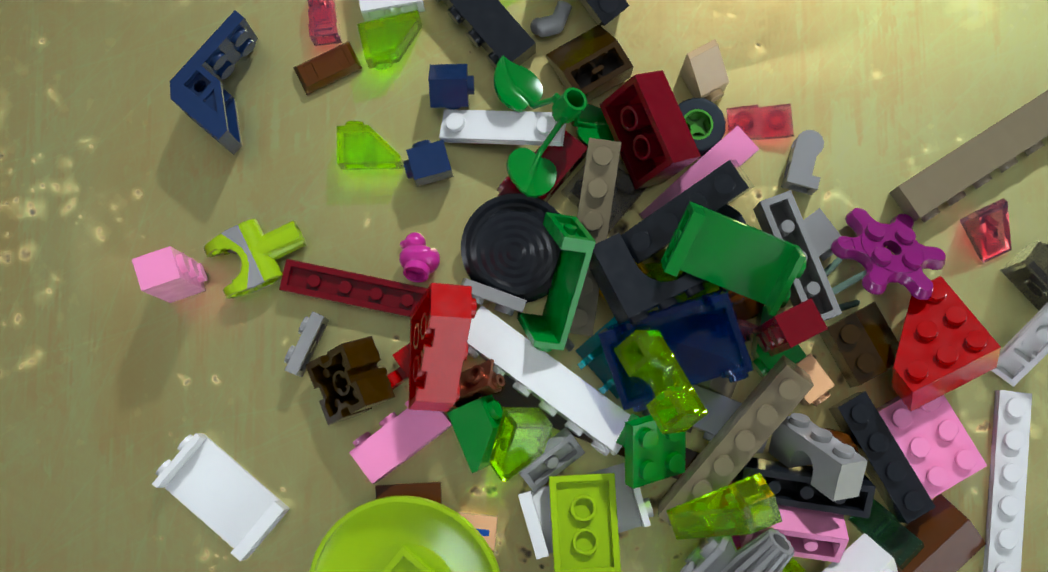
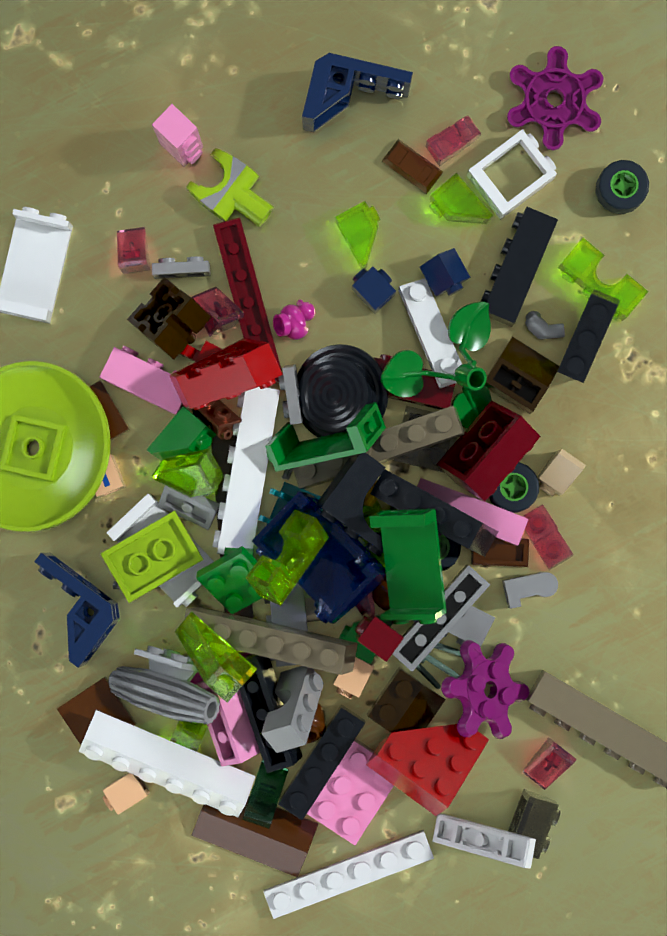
camera: 60 degrees right, 5 degrees up
none -> clear pink slope [117,227,151,274]
none -> clear pink slope [192,287,244,337]
none -> reddish brown tile [471,538,529,567]

